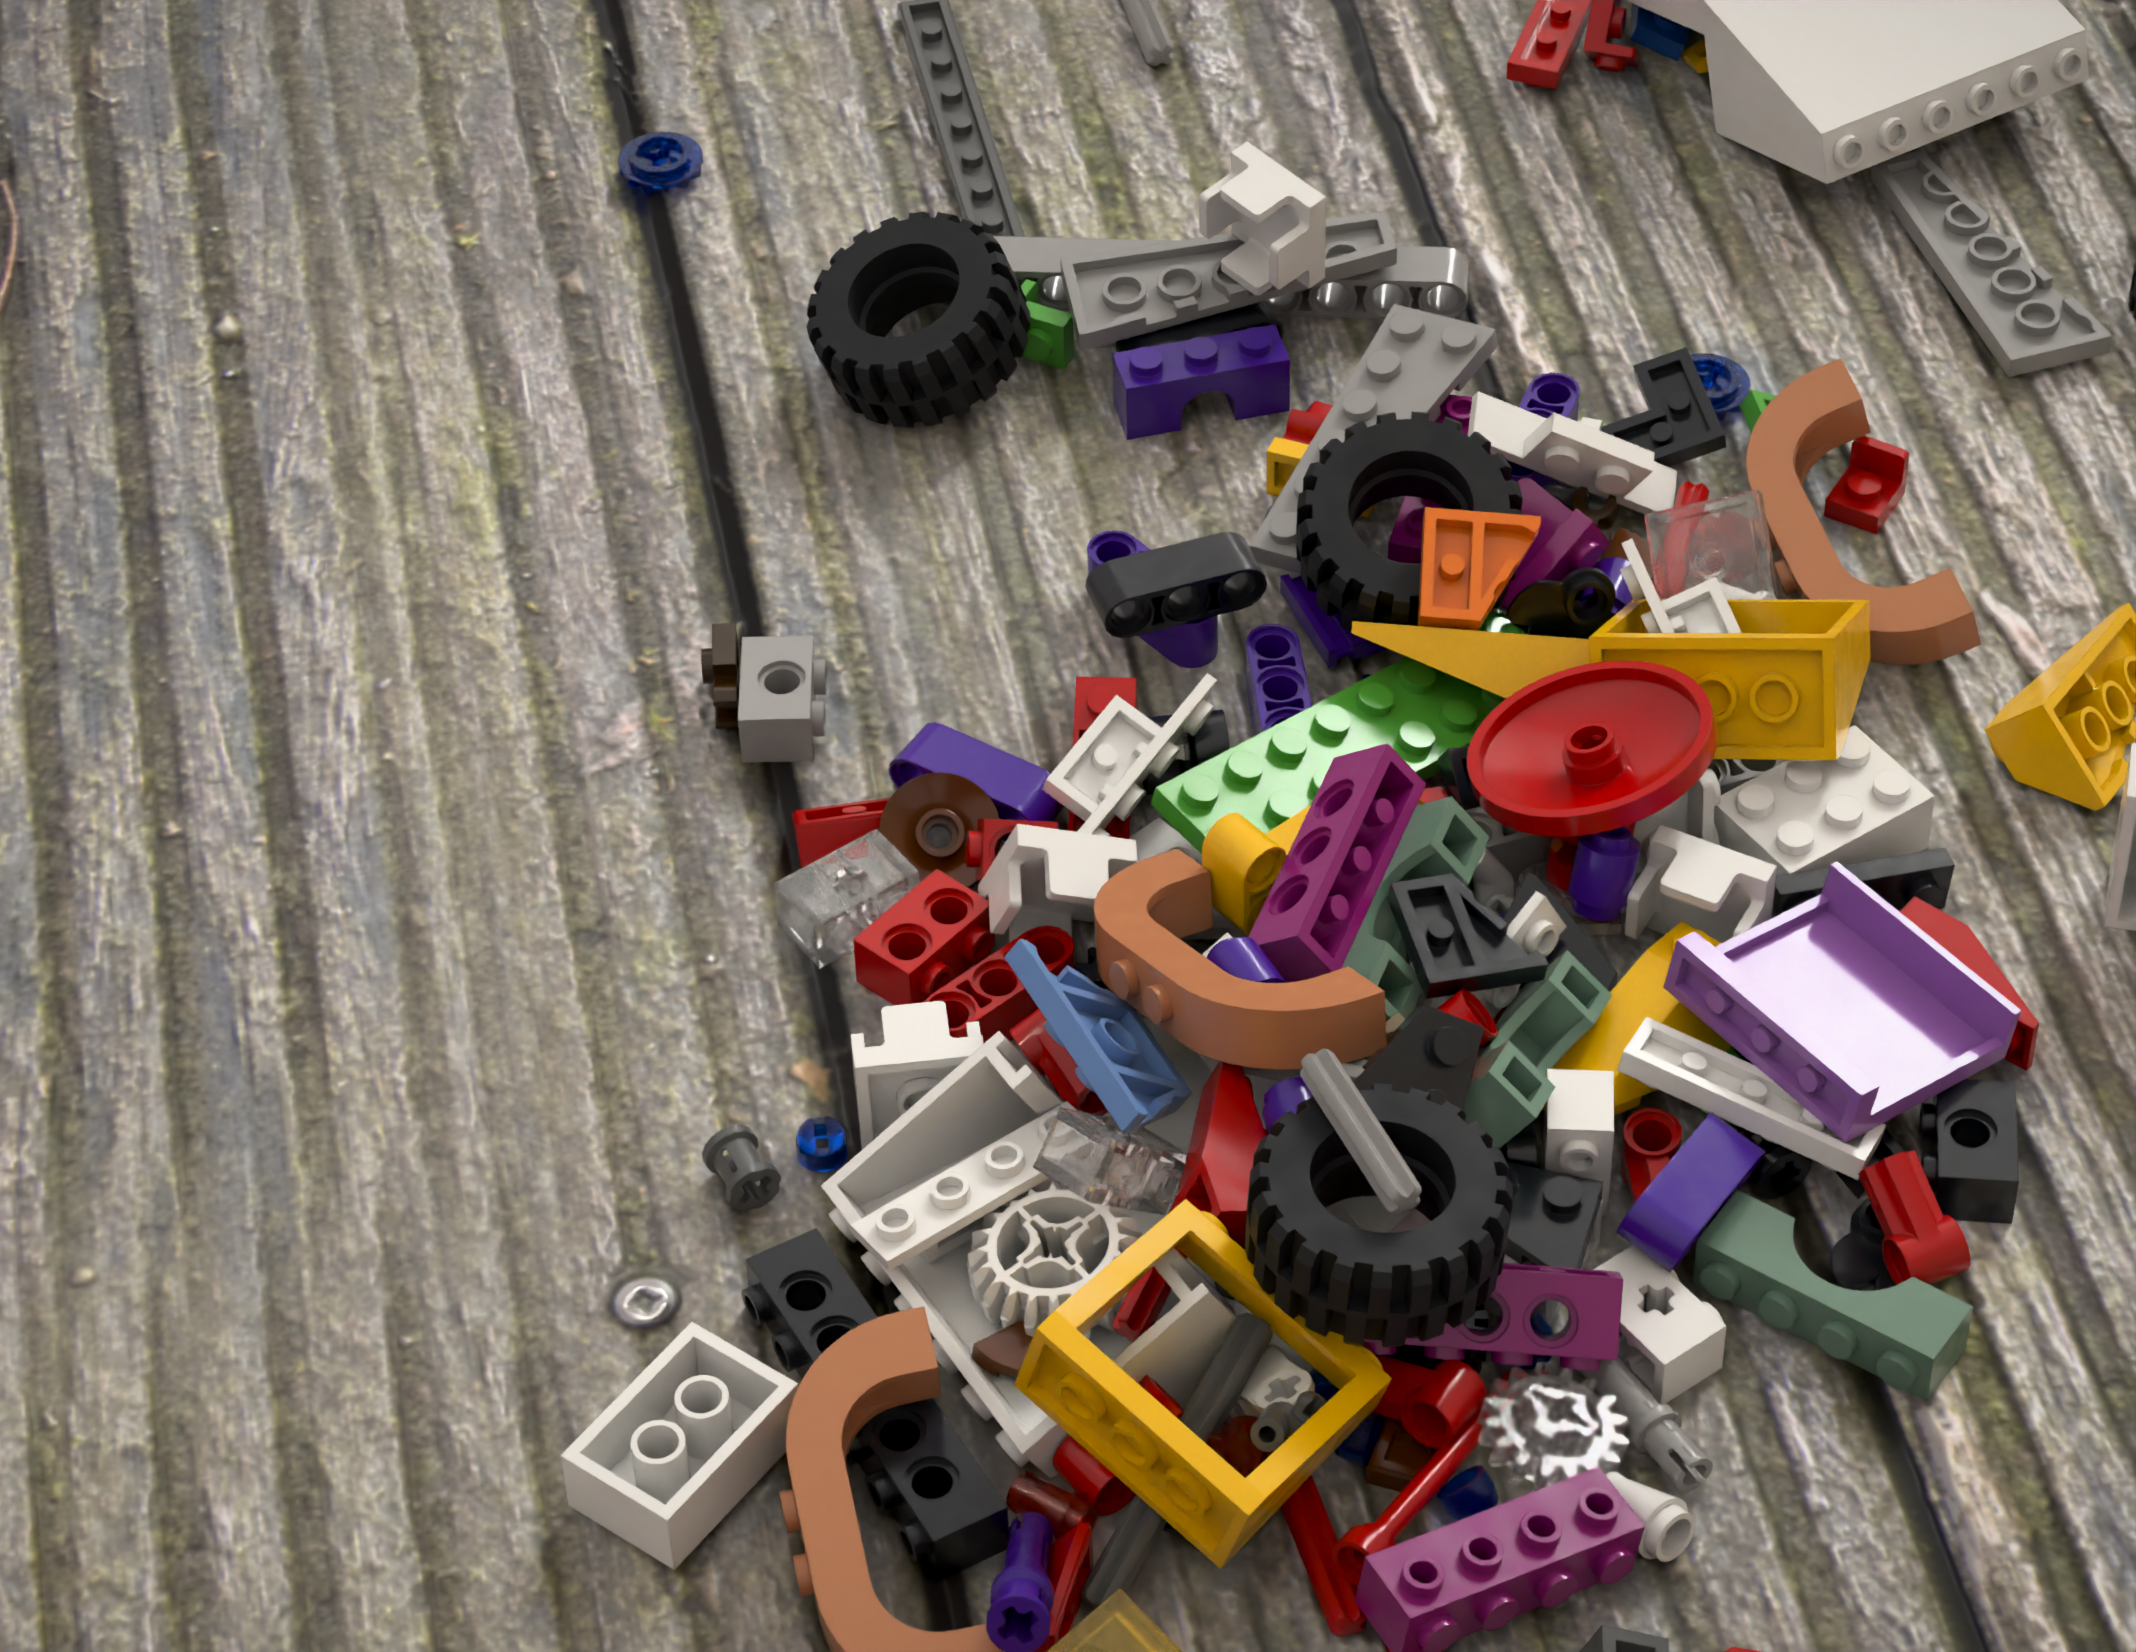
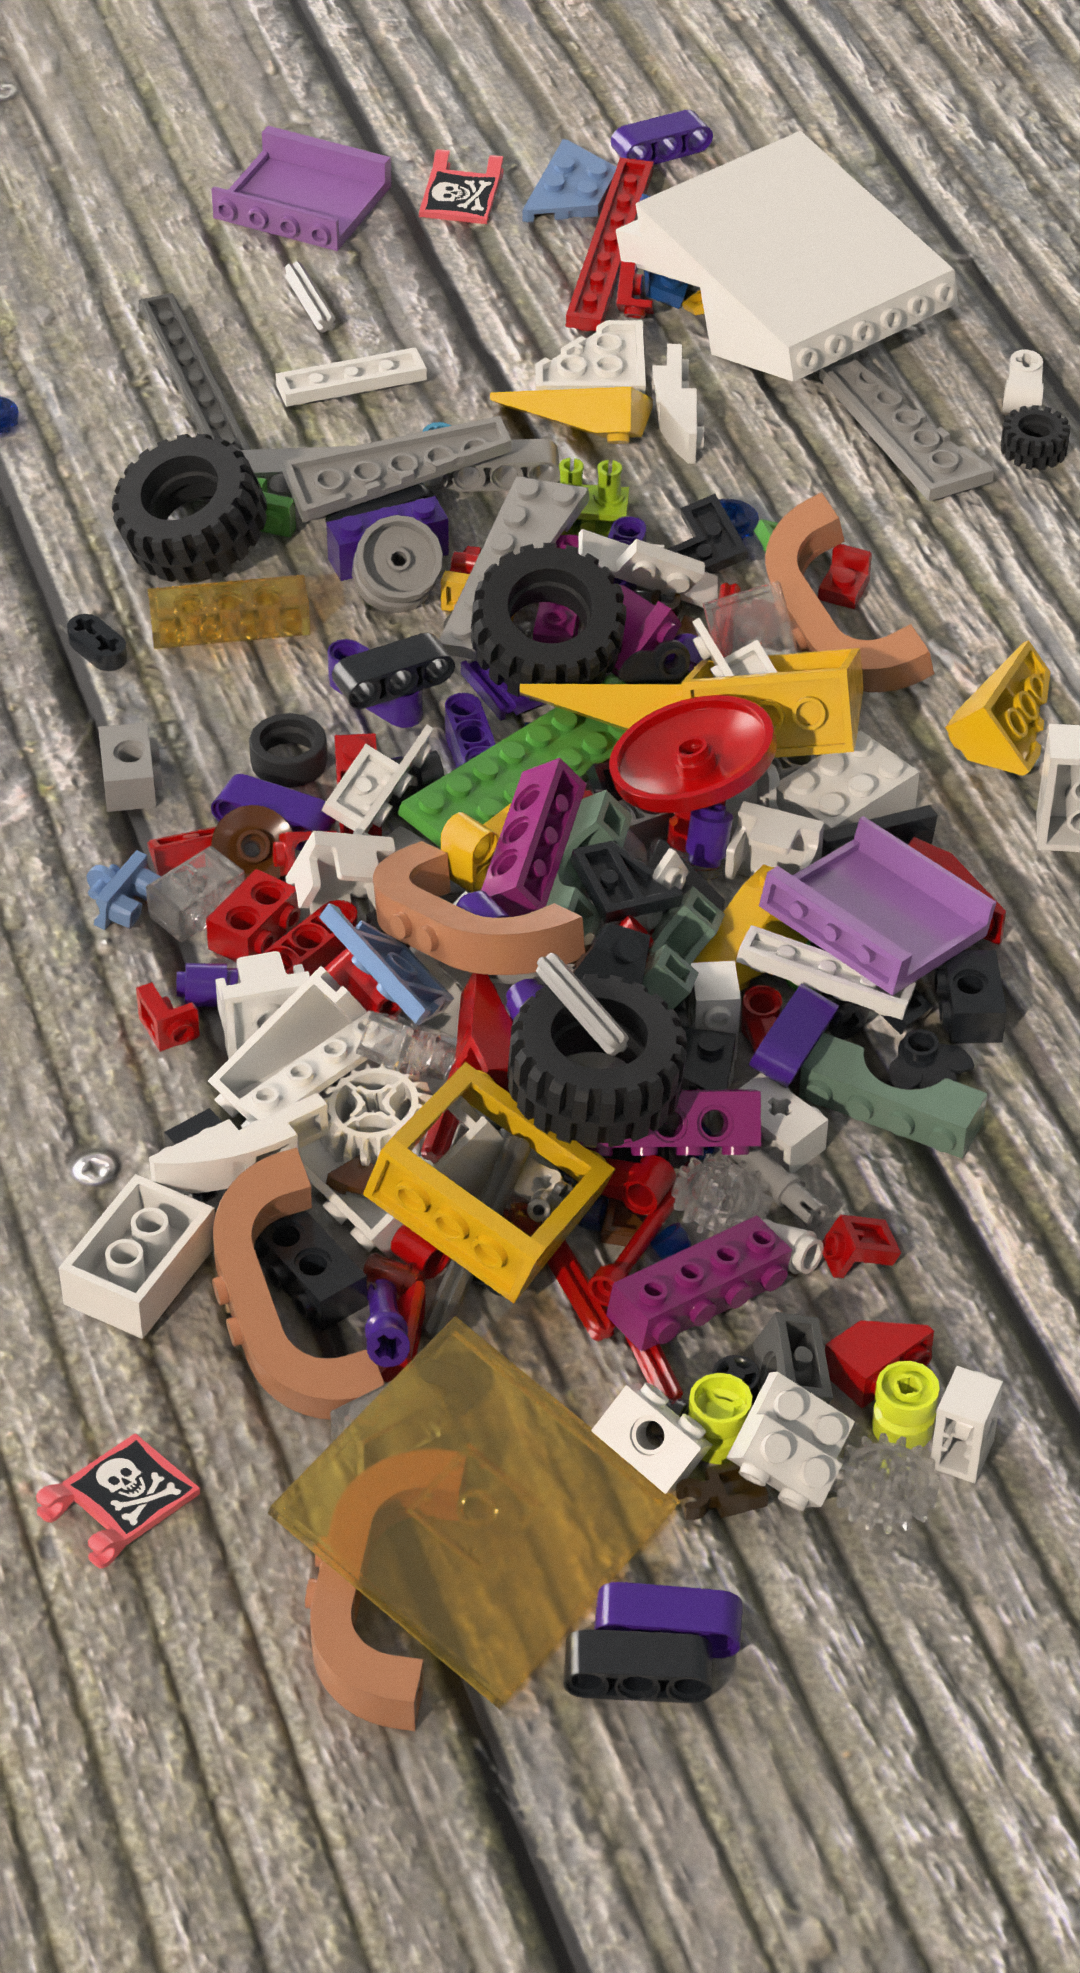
camera: 10 degrees left, 0 degrees up
dark brown plate [701,623,740,729] -> none
dark grey bush [702,1125,781,1212] -> none
clear blue hinge [796,1116,848,1172] -> none
white panel [1199,142,1326,295] -> none
orange wing [1418,507,1541,631] -> none
red piece [1858,1150,1971,1285] -> none
none -> black beam [67,614,127,671]
none -> medium blue hips [86,850,163,930]
none -> red bracket [136,982,200,1052]
none -> clear yellow brick [147,575,310,649]
none -> white slope [149,1092,329,1194]
none -> dark purple brick [176,963,238,1007]
none -> black tyre [249,713,328,788]
none -> white plate [276,347,427,407]
none -> light grey wheel [352,515,443,613]
none -> yellow wedge [490,387,653,444]
none -> white plate [535,320,646,394]
none -> lime brick [559,458,629,538]
none -> white slope [651,344,704,464]
none -> red bracket [822,1214,901,1279]

